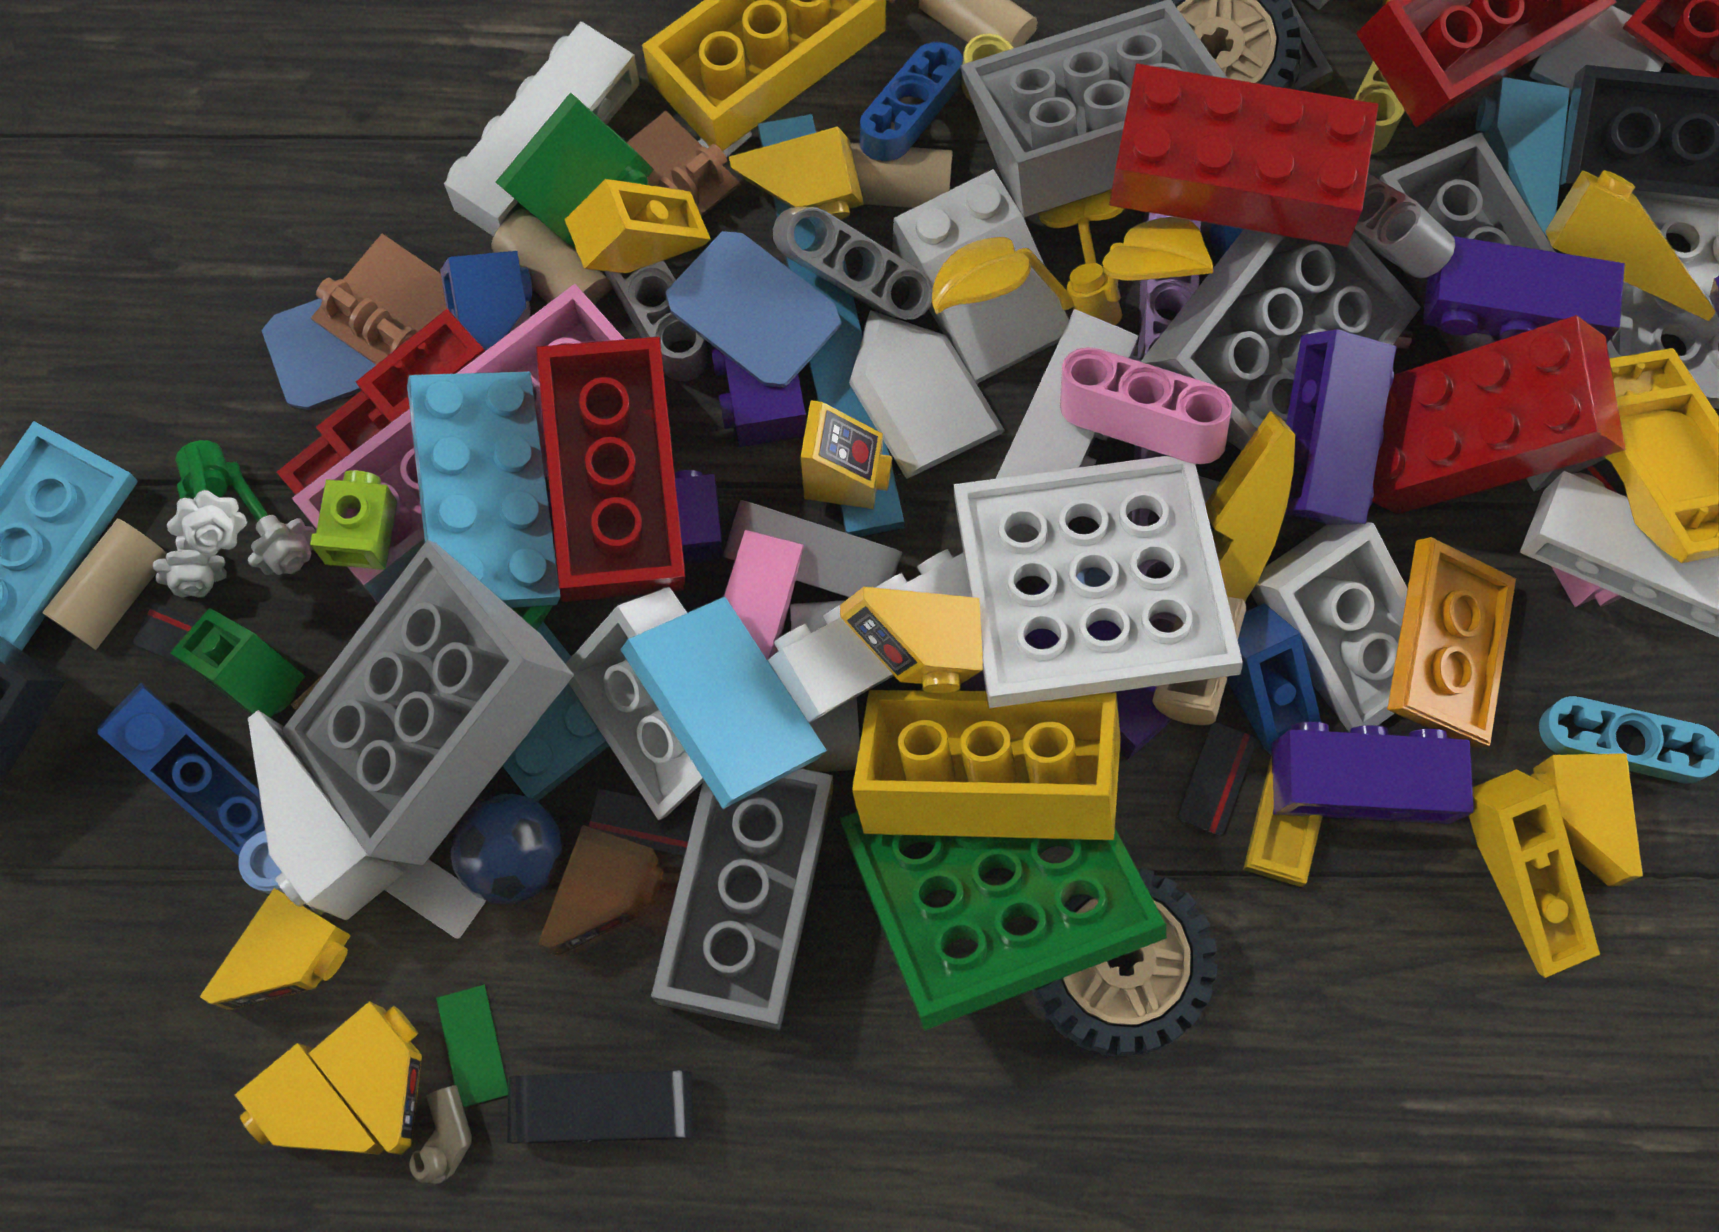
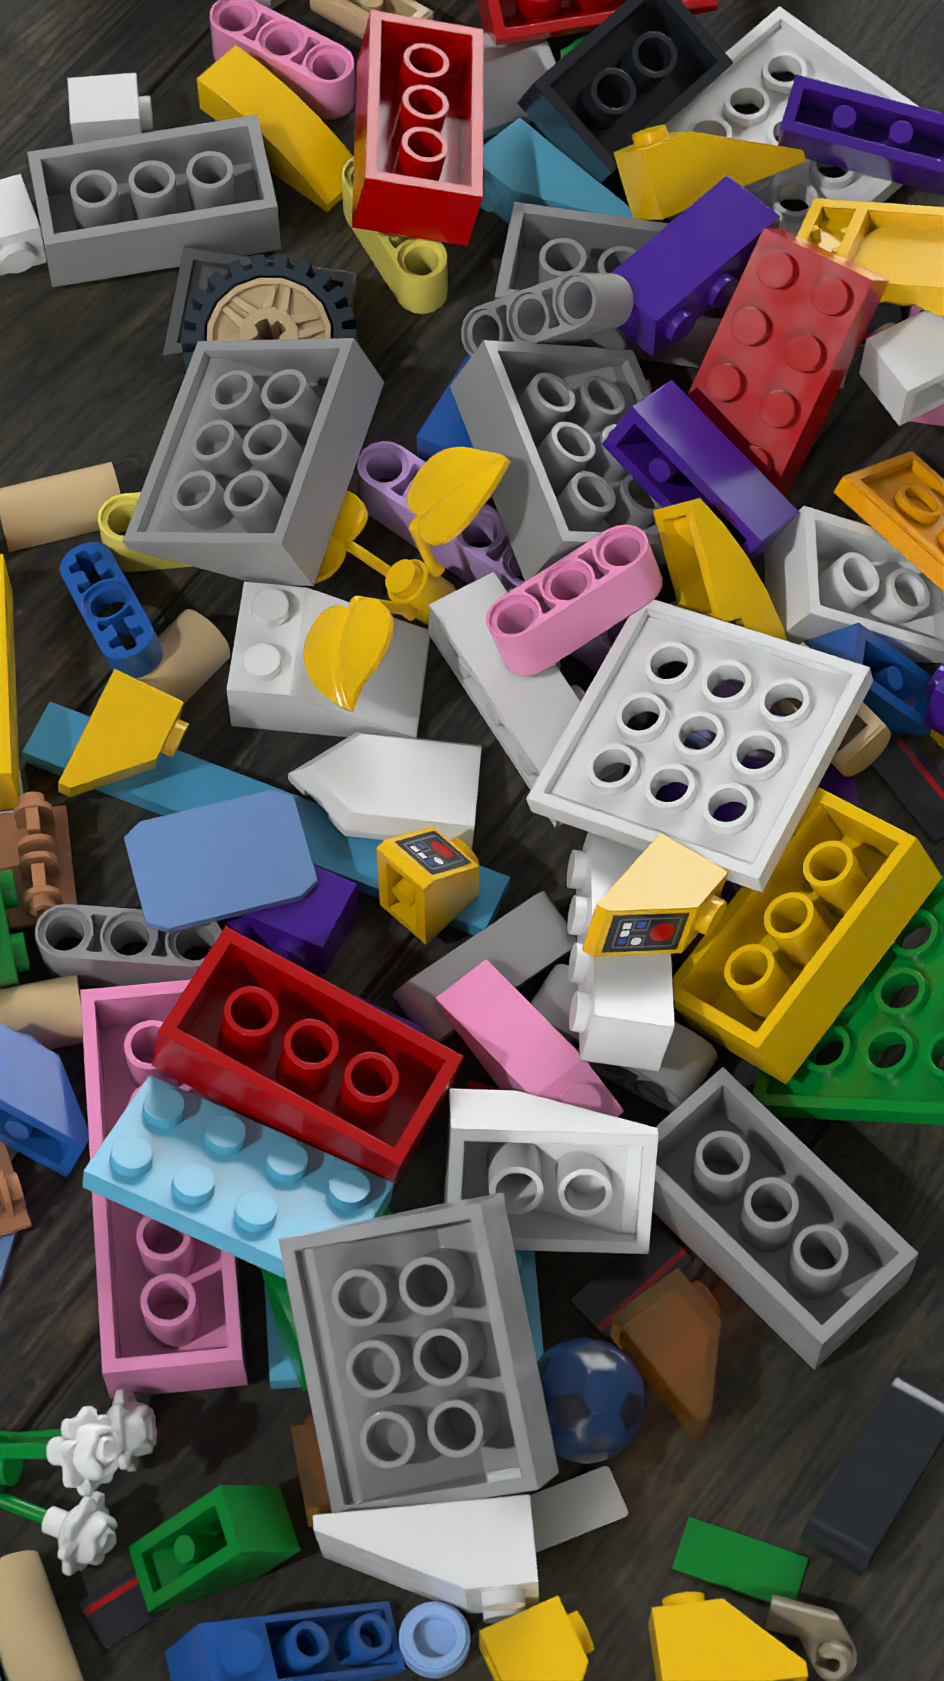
camera: 55 degrees left, 10 degrees down
red slope [277,309,485,495] -> none
lime brick [310,470,397,570] -> none
yellow slope [565,179,711,273] -> none
medium azure tile [620,597,827,809] -> none
light grey beam [773,207,933,320] -> none
red brick [1109,63,1379,247] -> none

